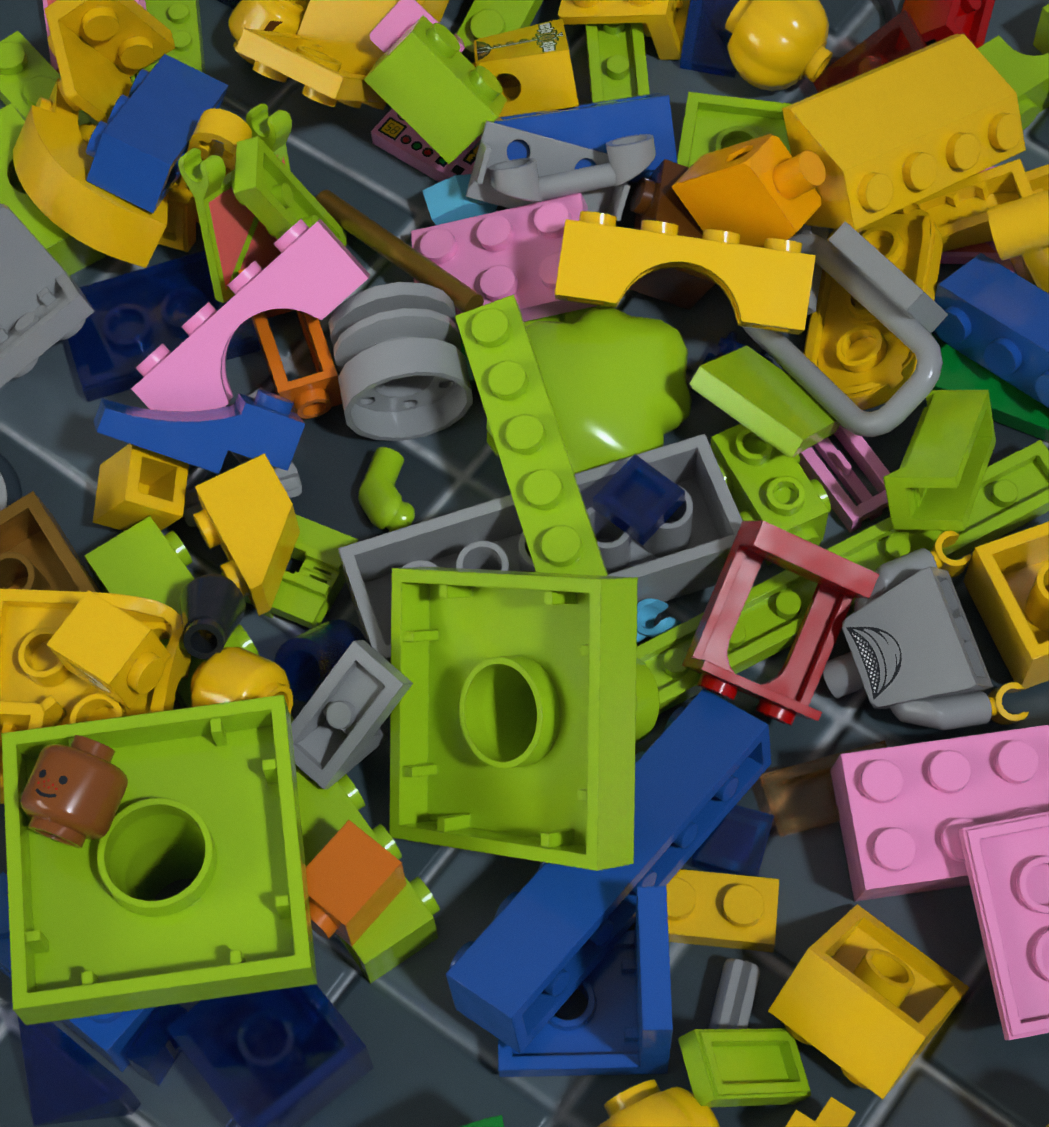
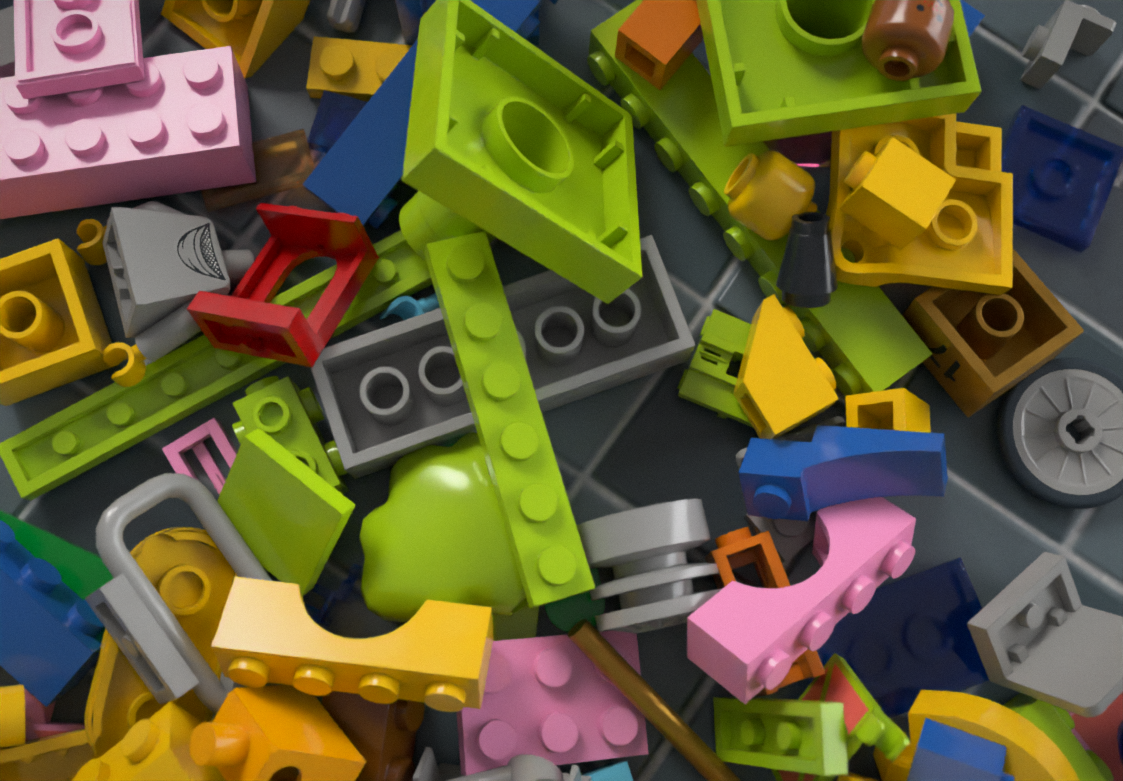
camera: 170 degrees right, 15 degrees up
clear blue brick [274,619,367,702] -> none
light grey slope [291,640,413,789] -> none
lime arm [358,447,415,532] -> none
clear blue tile [593,454,685,545] -> none
lime window [883,390,996,531] -> none

